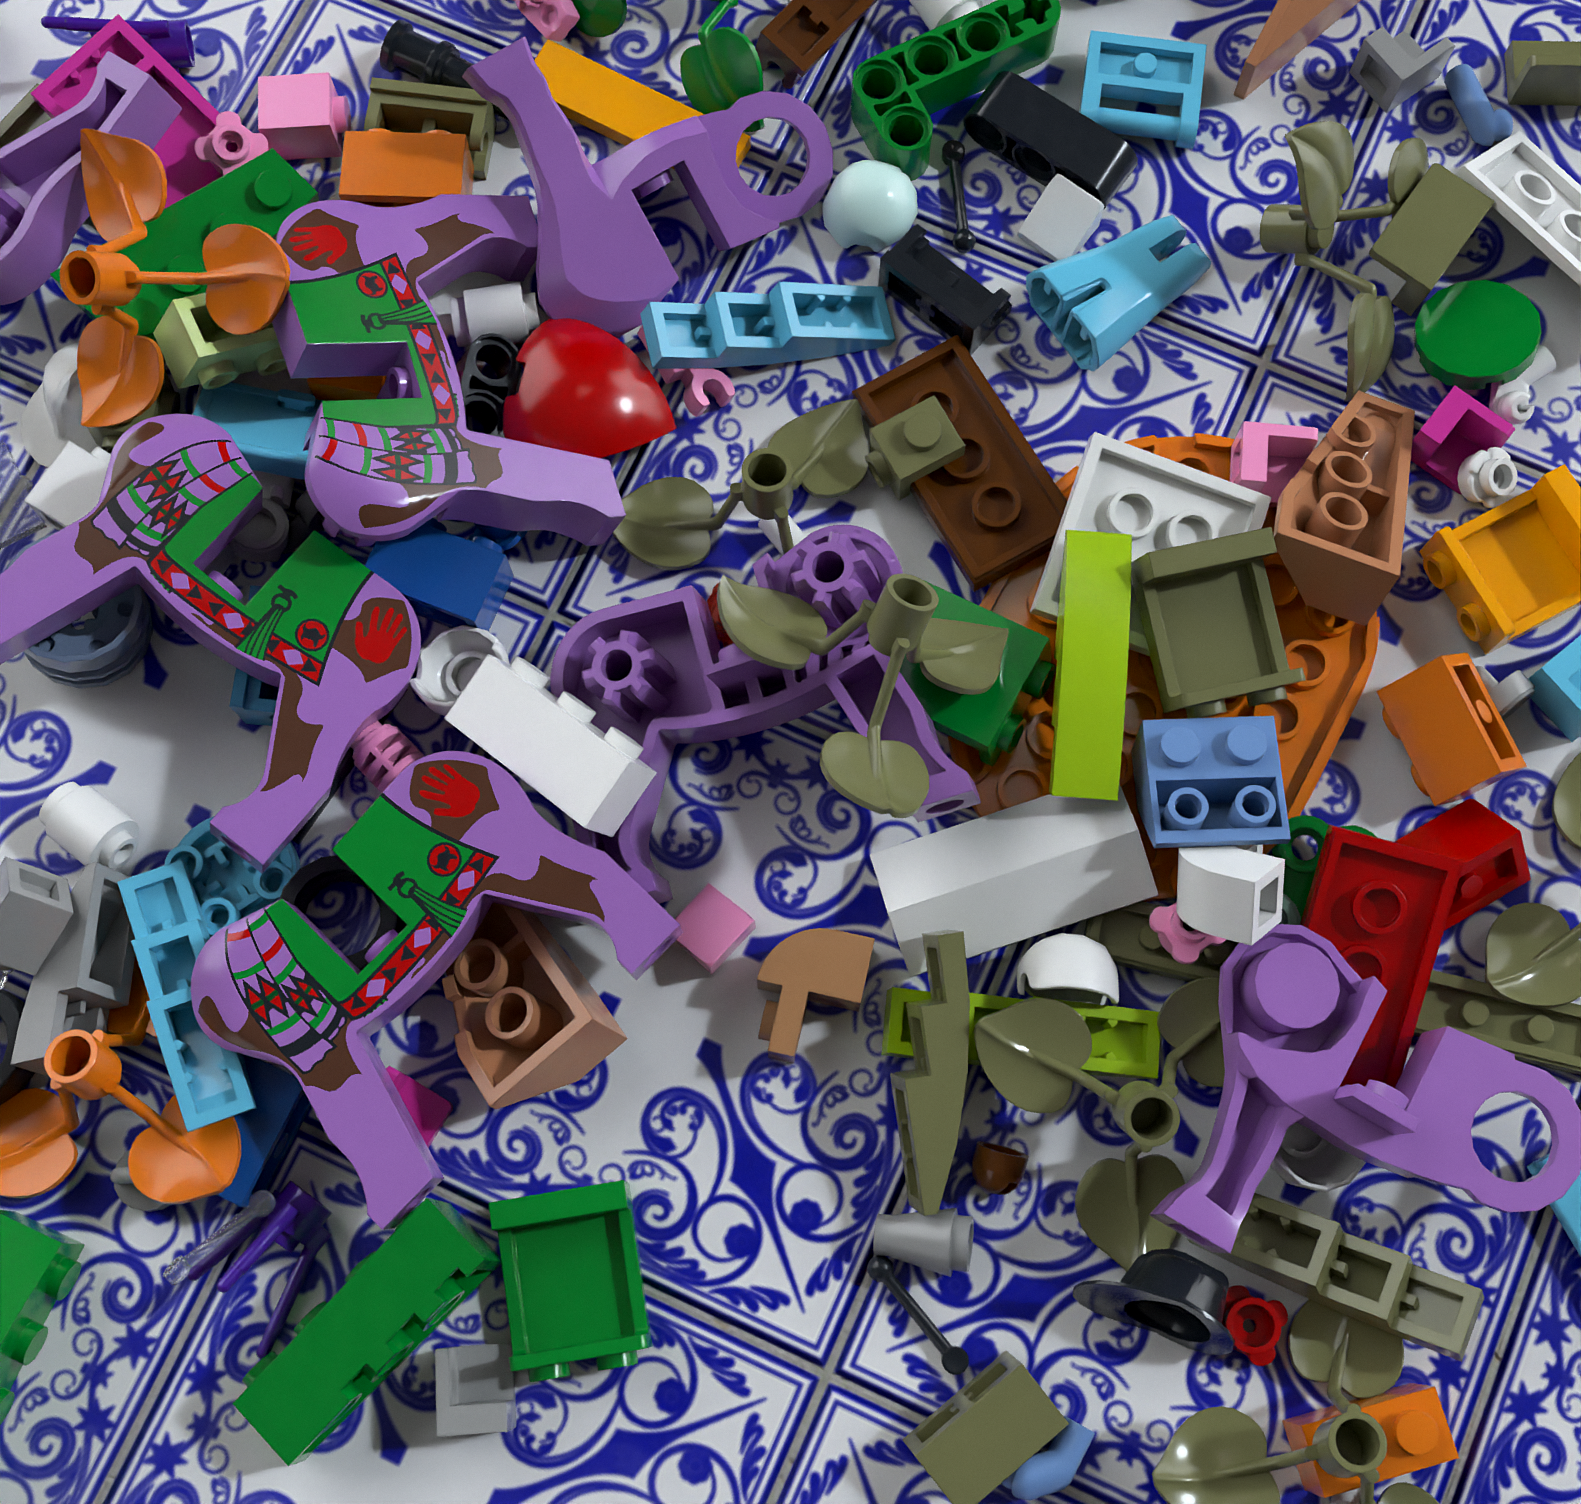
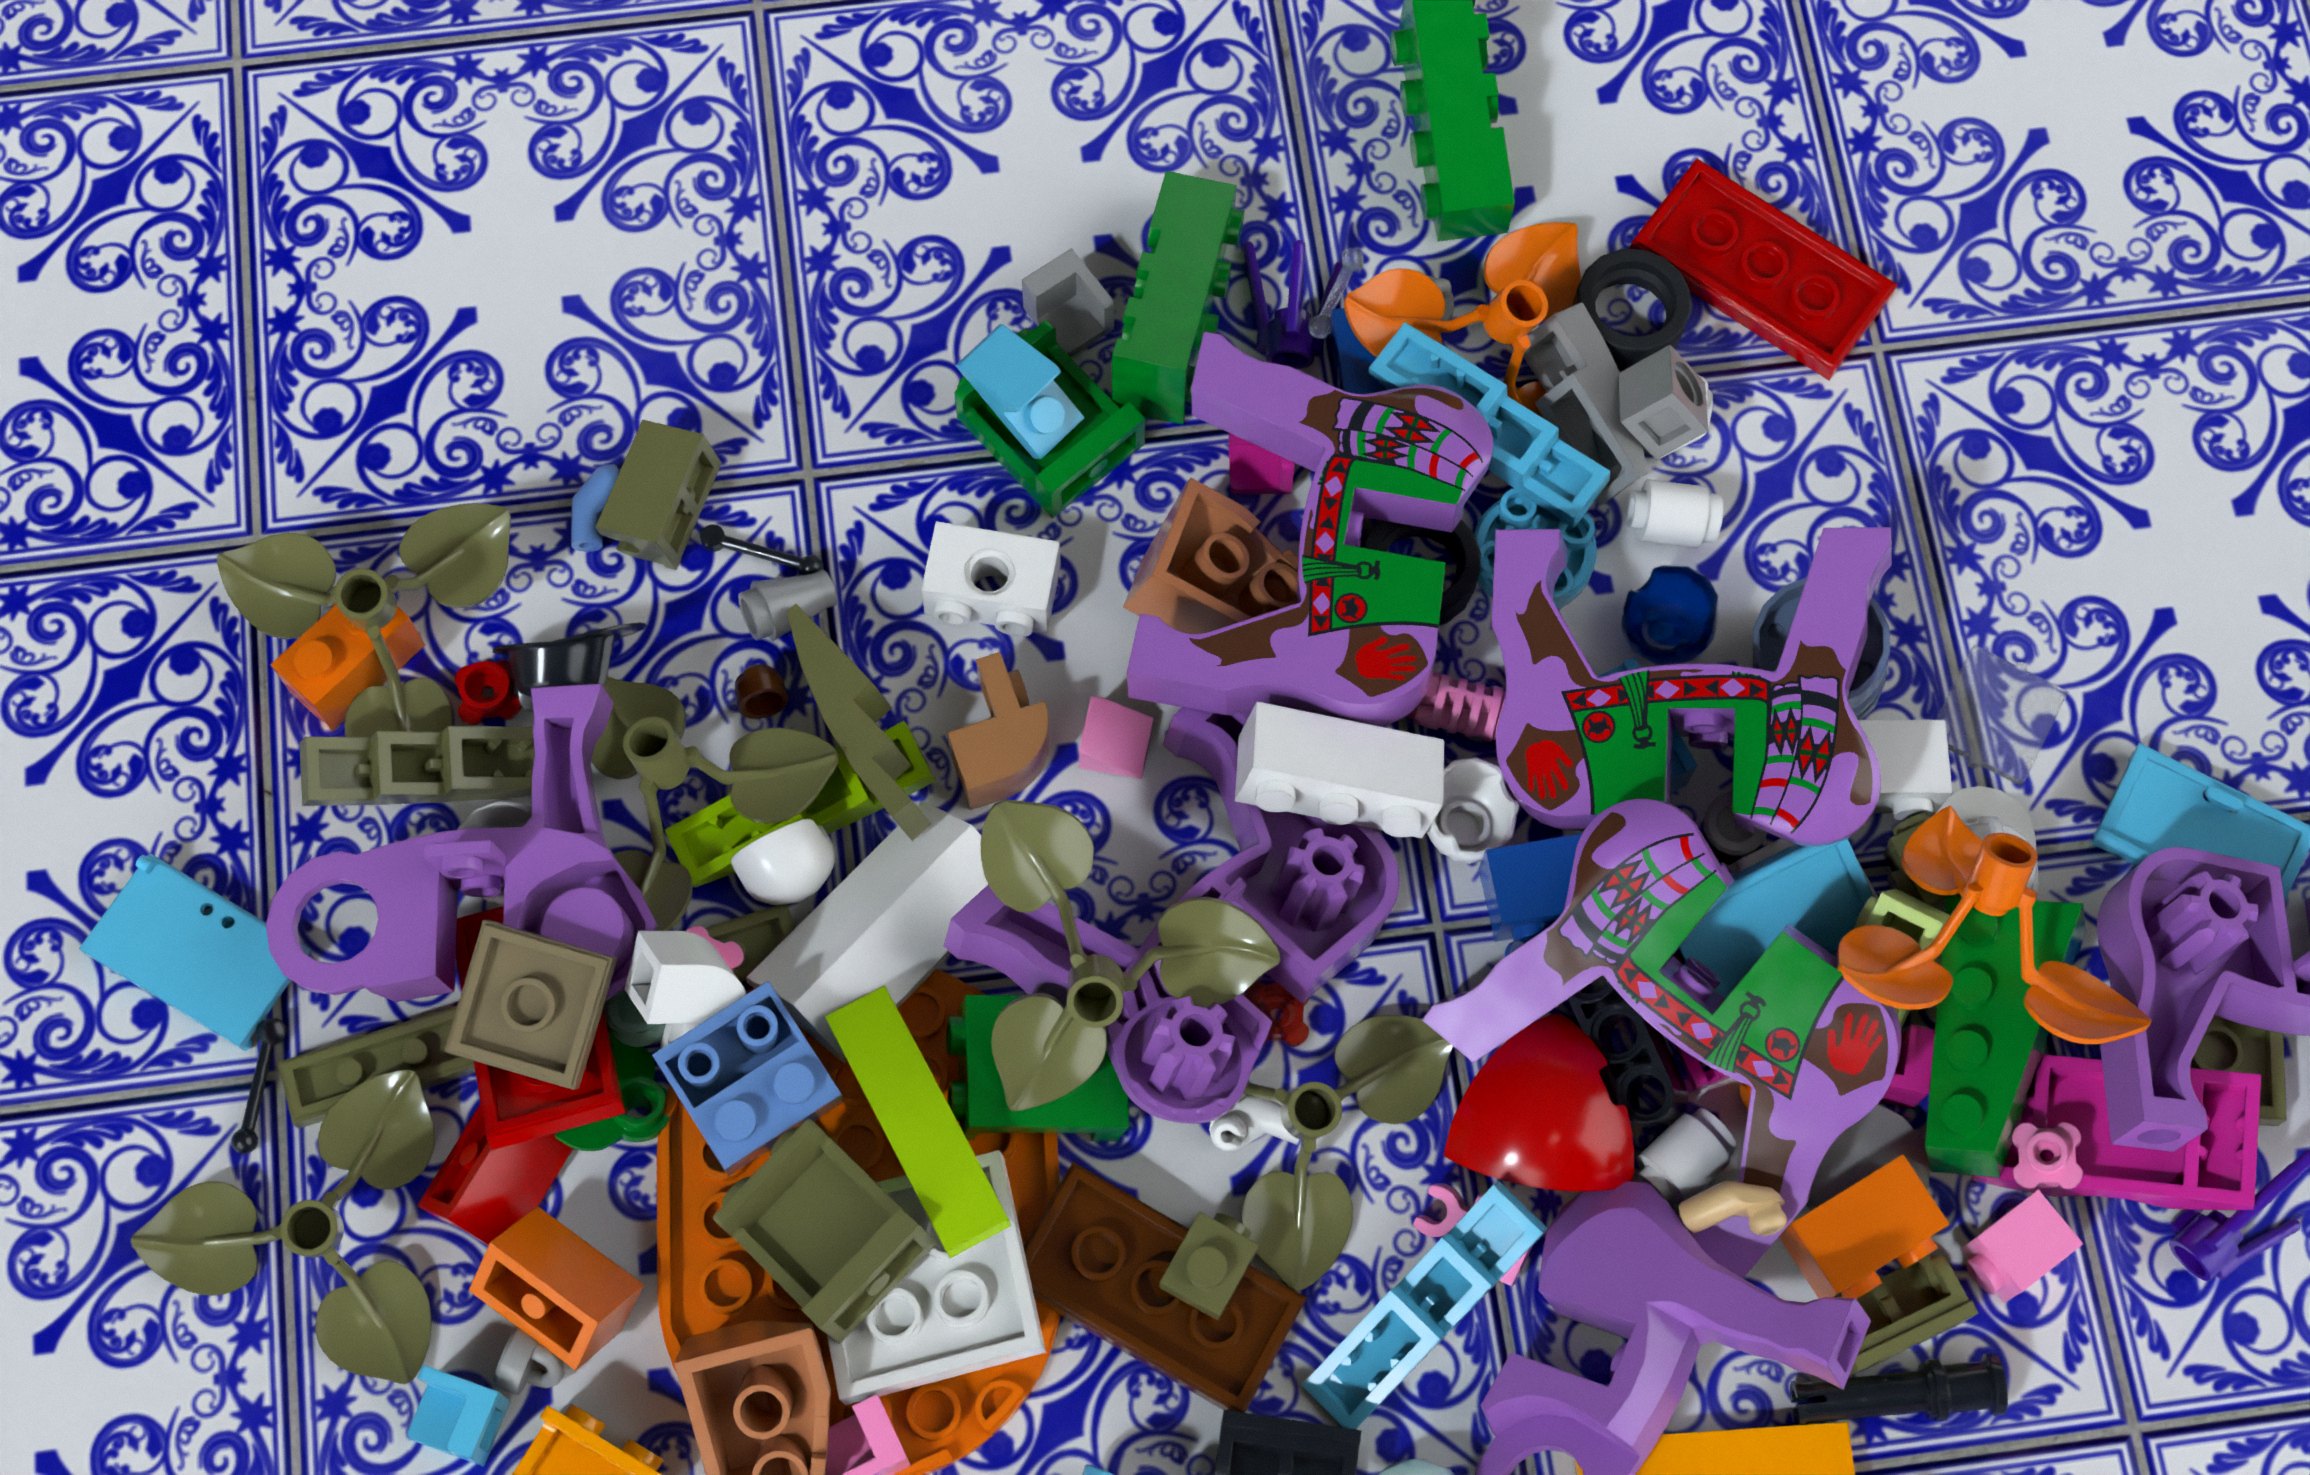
camera: 145 degrees right, 5 degrees down
none -> dark tan tile [444,920,618,1090]
none -> white brick [921,521,1061,637]
none -> medium azure slope [955,324,1085,459]
none -> clear blue hair [1621,565,1719,666]
none -> tan arm [1679,1180,1787,1236]

